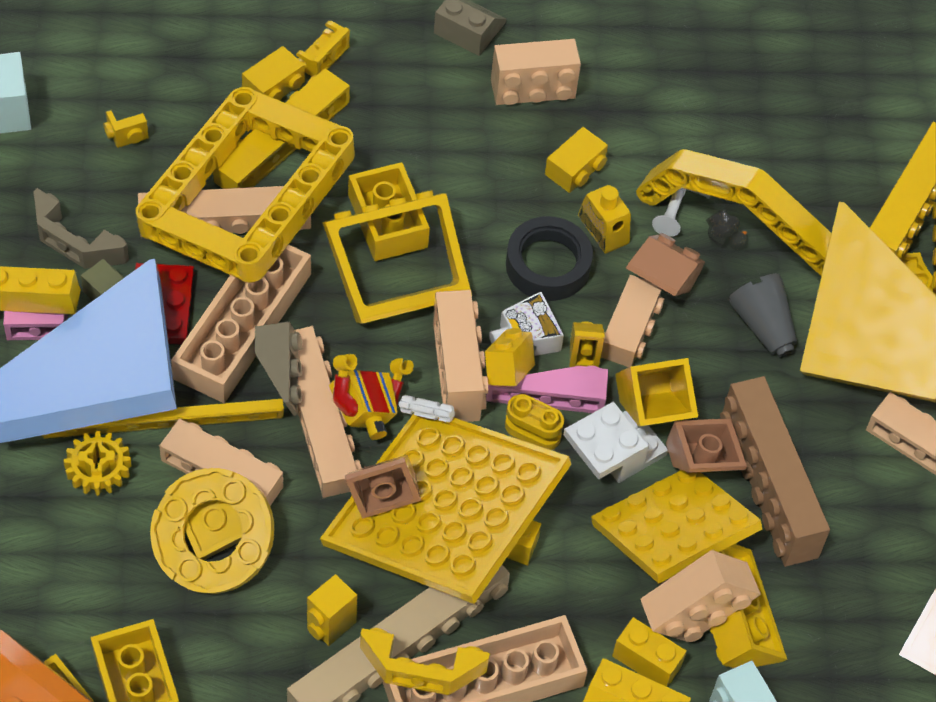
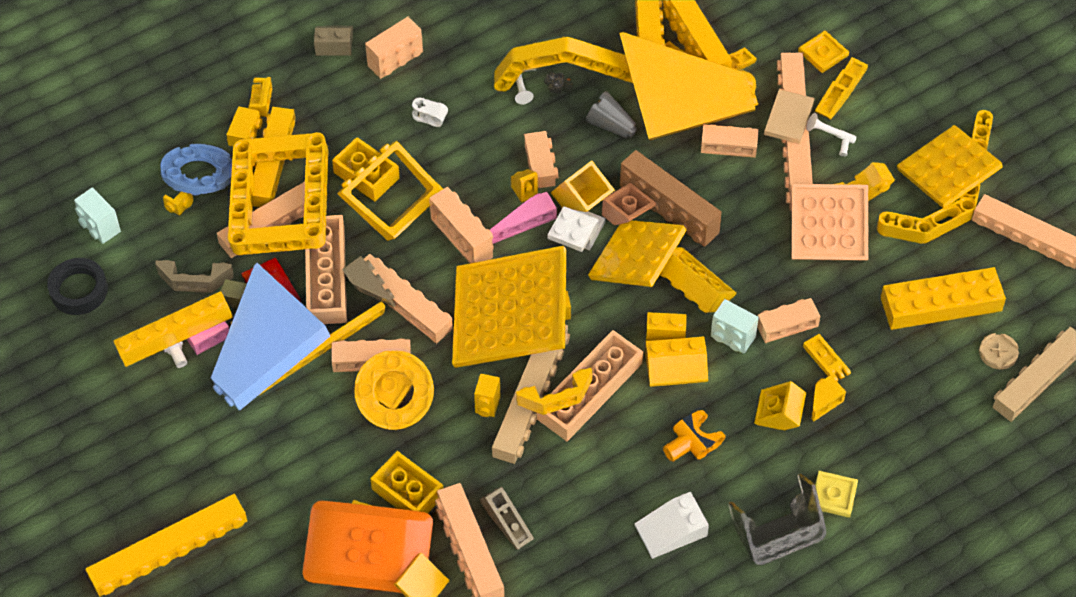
camera: 25 degrees left, 0 degrees up
yellow gear [64,431,132,496] -> none
torso [329,354,414,440] -> none
nougat slope [345,455,421,519] -> none
white axle [399,395,455,423] -> none
yellow brick [485,328,535,386] -> none
torso [489,292,564,356] -> none
yellow brick [505,394,564,450] -> none
black tyre [506,216,593,301] -> none
yellow brick [545,127,608,193] -> none
yellow torso [578,185,631,254] -> none
nougat slope [626,233,705,296] -> none
light nougat brick [640,550,761,642] -> none
none -> medium blue plate [160,144,232,195]
none -> white piece [412,98,448,127]

